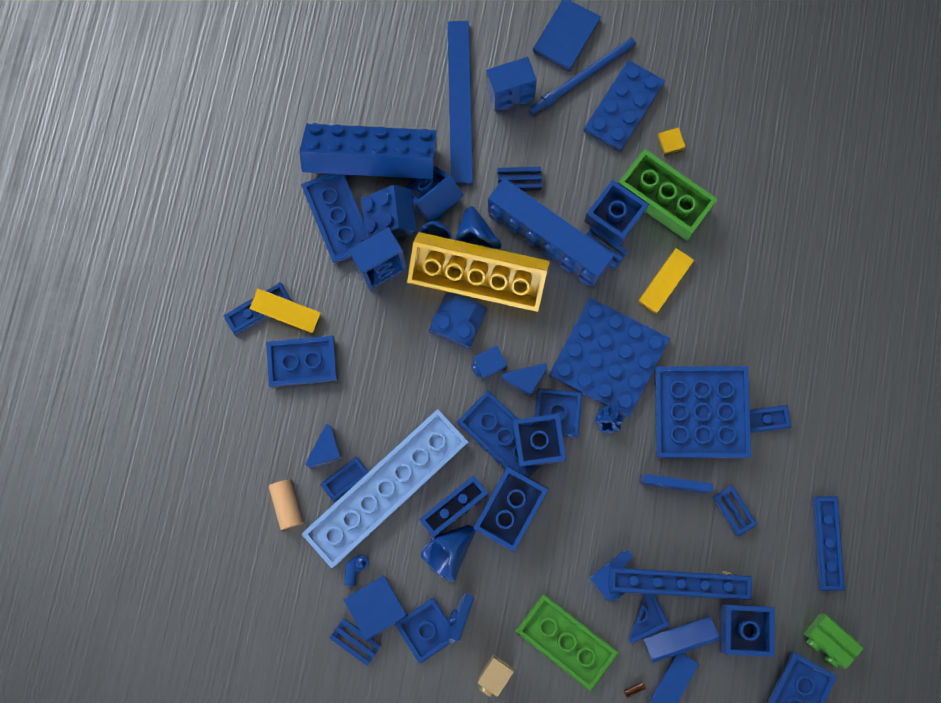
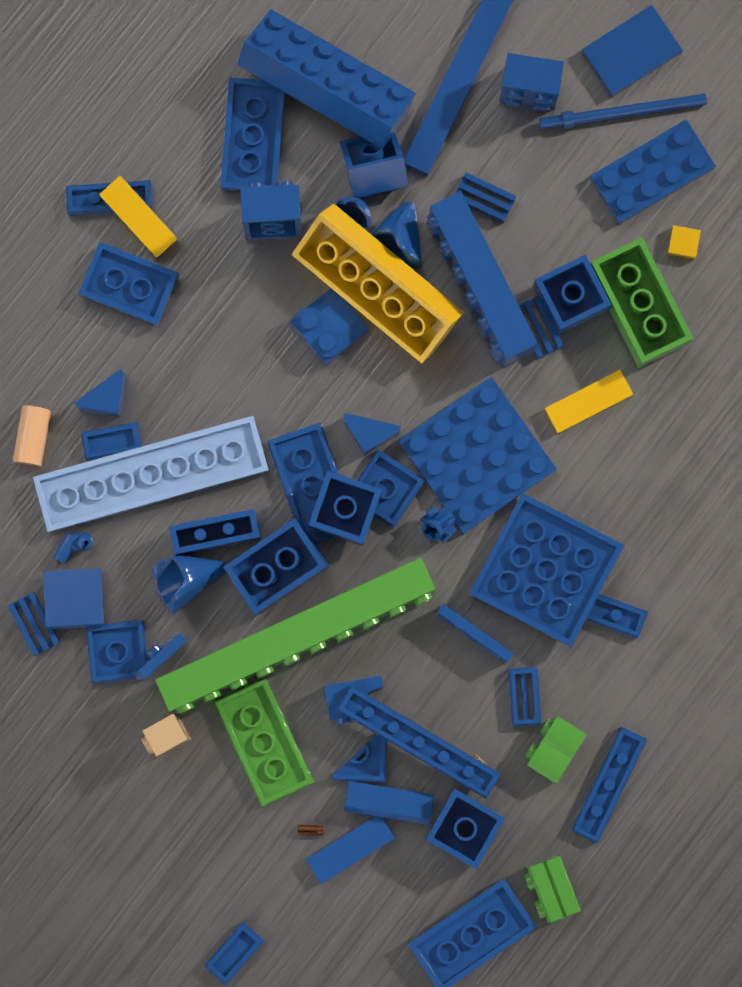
camera: 20 degrees right, 5 degrees up
blue brick [361,185,417,240] -> none
blue brick [471,346,507,381] -> none
none -> bright green brick [155,558,436,715]
none -> bright green brick [525,716,587,784]

